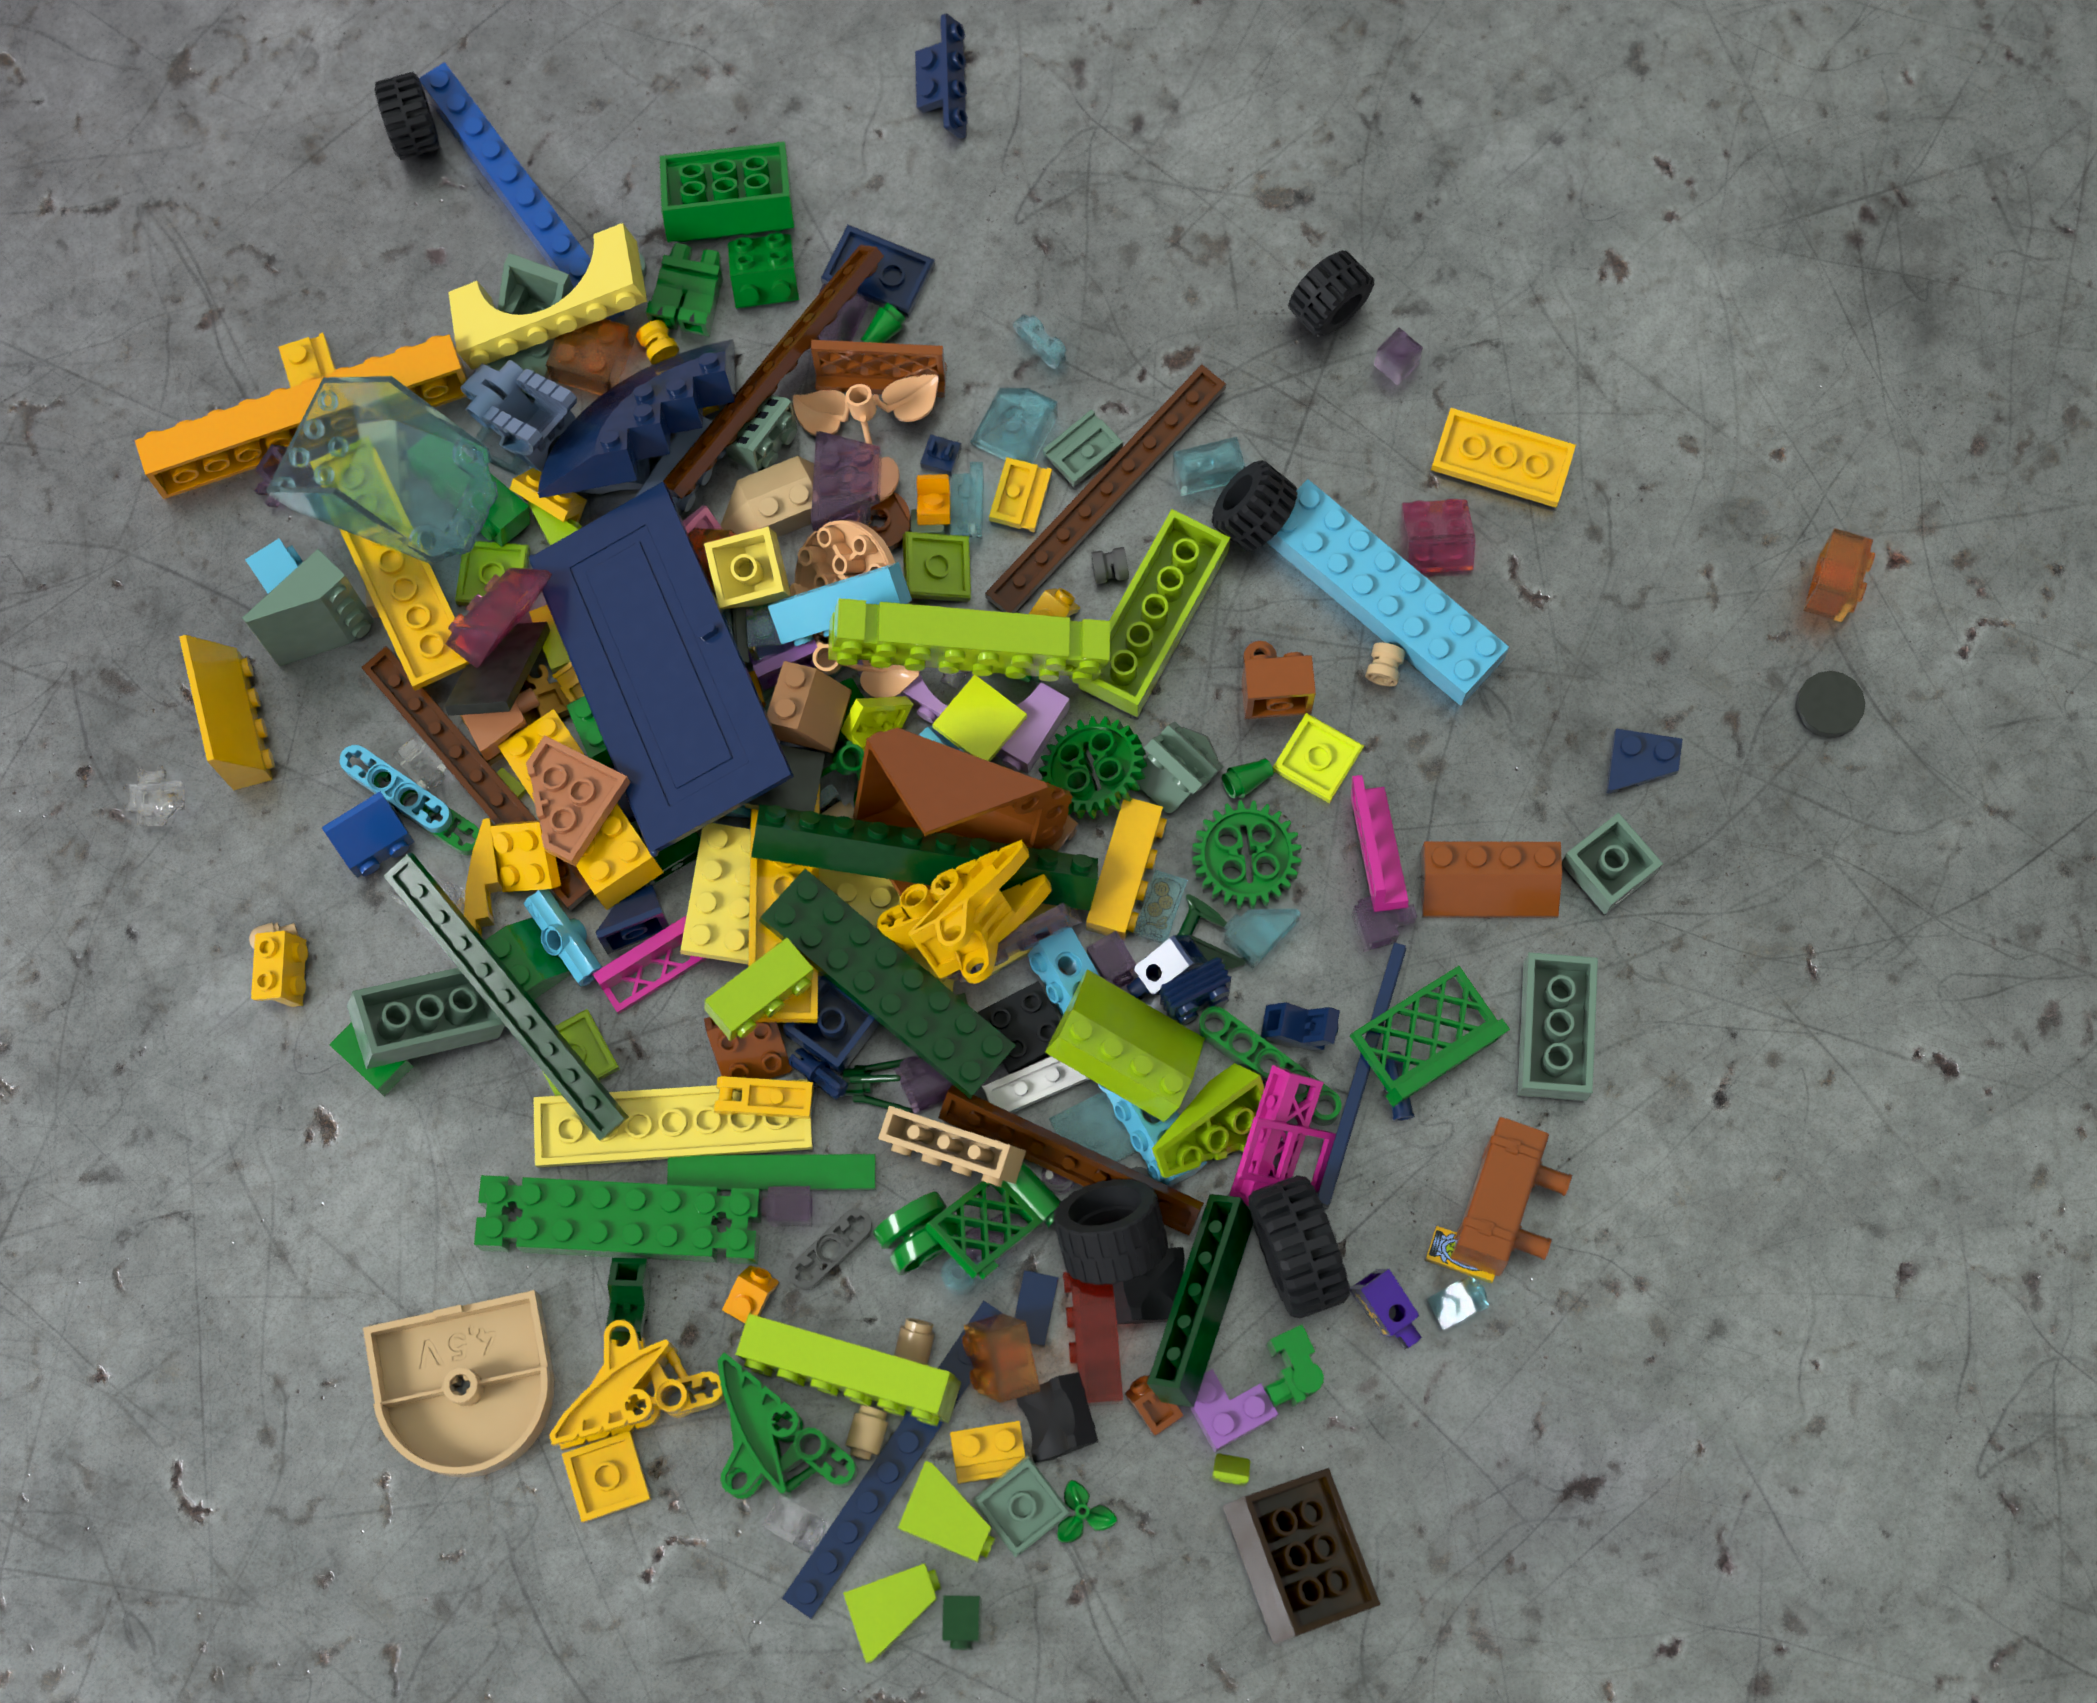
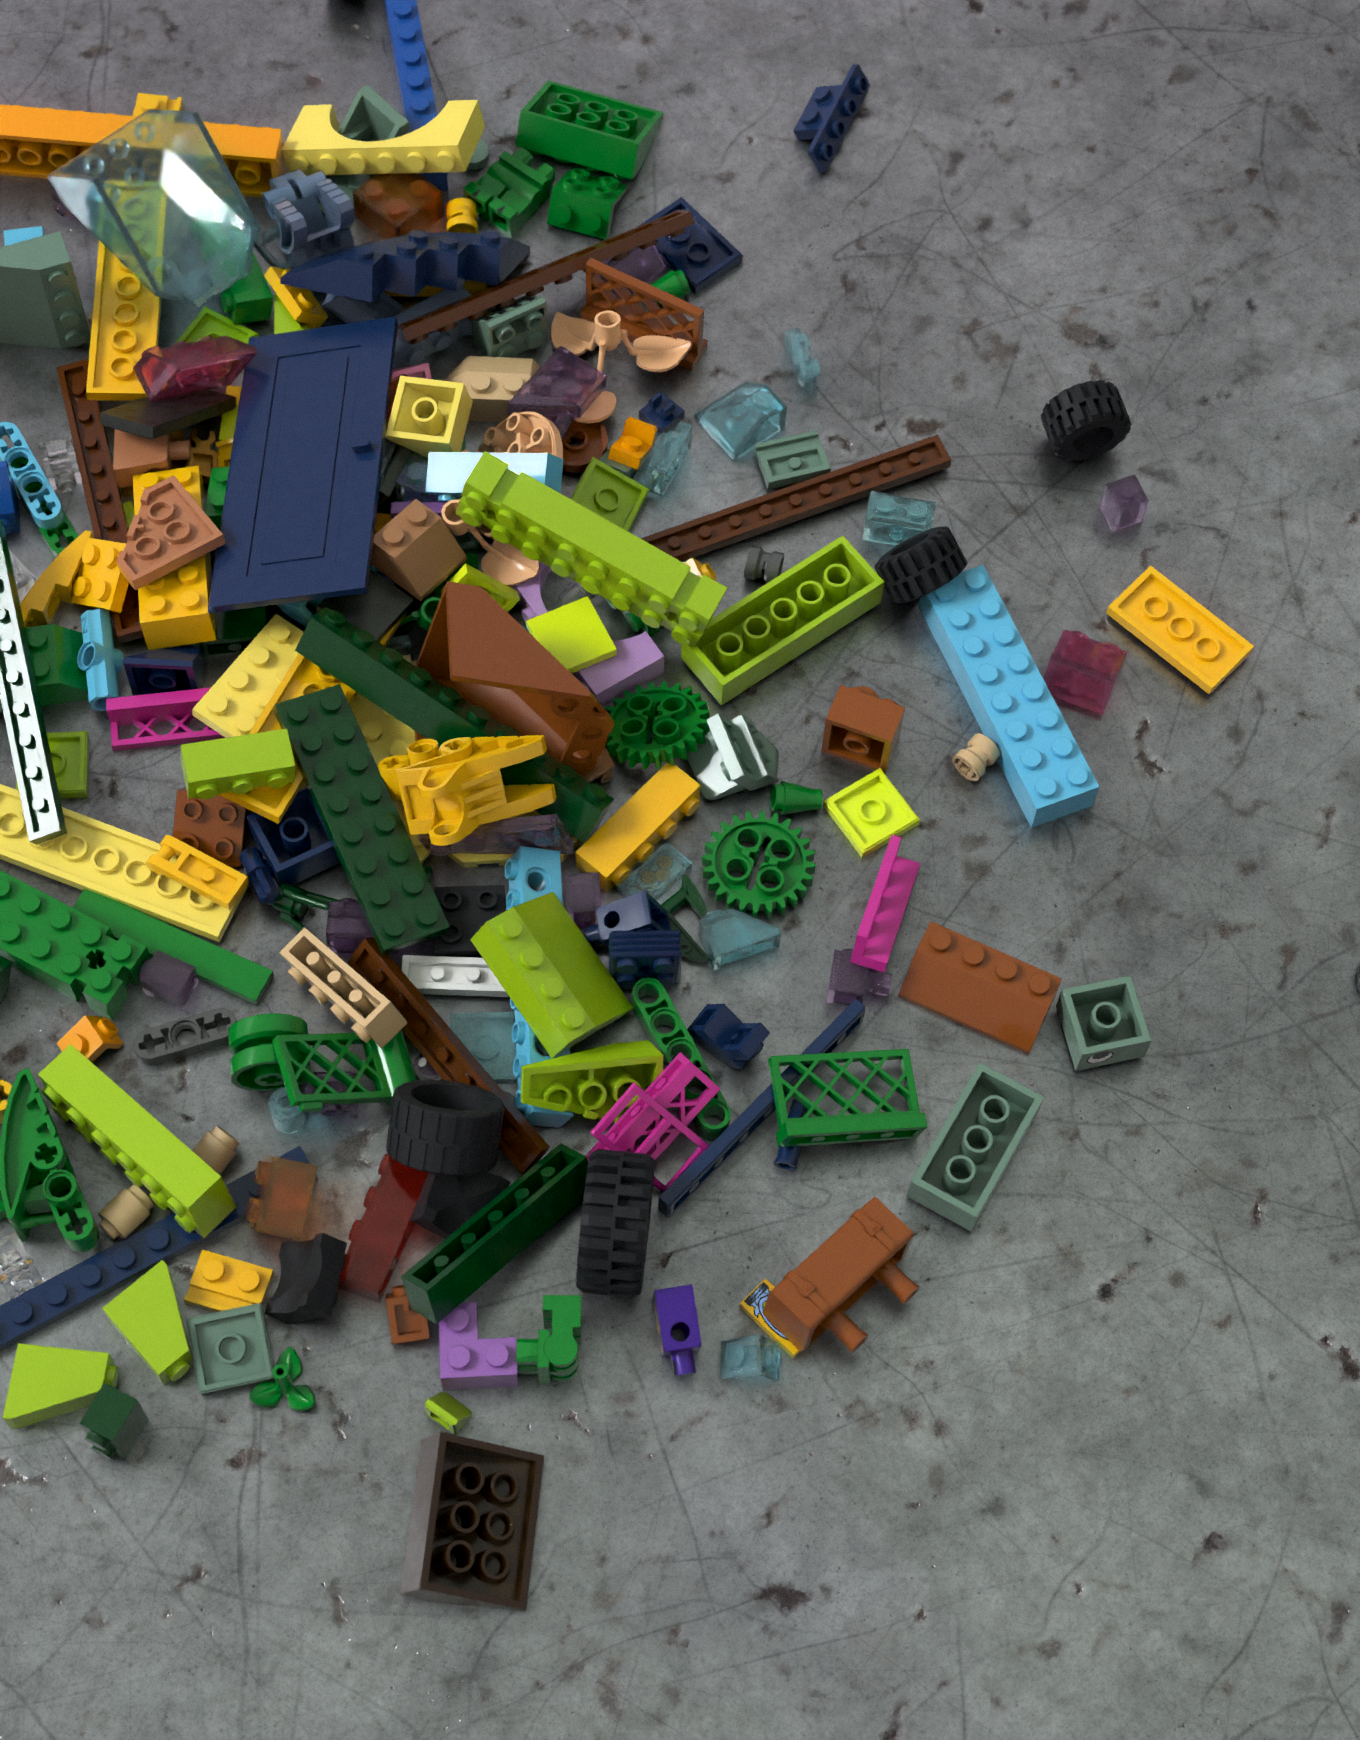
camera: 20 degrees right, 10 degrees down
yellow plate [989,457,1052,533] -> none
dark blue tile [1010,1270,1059,1348] -> none
dark blue wing [1606,728,1683,794] -> none

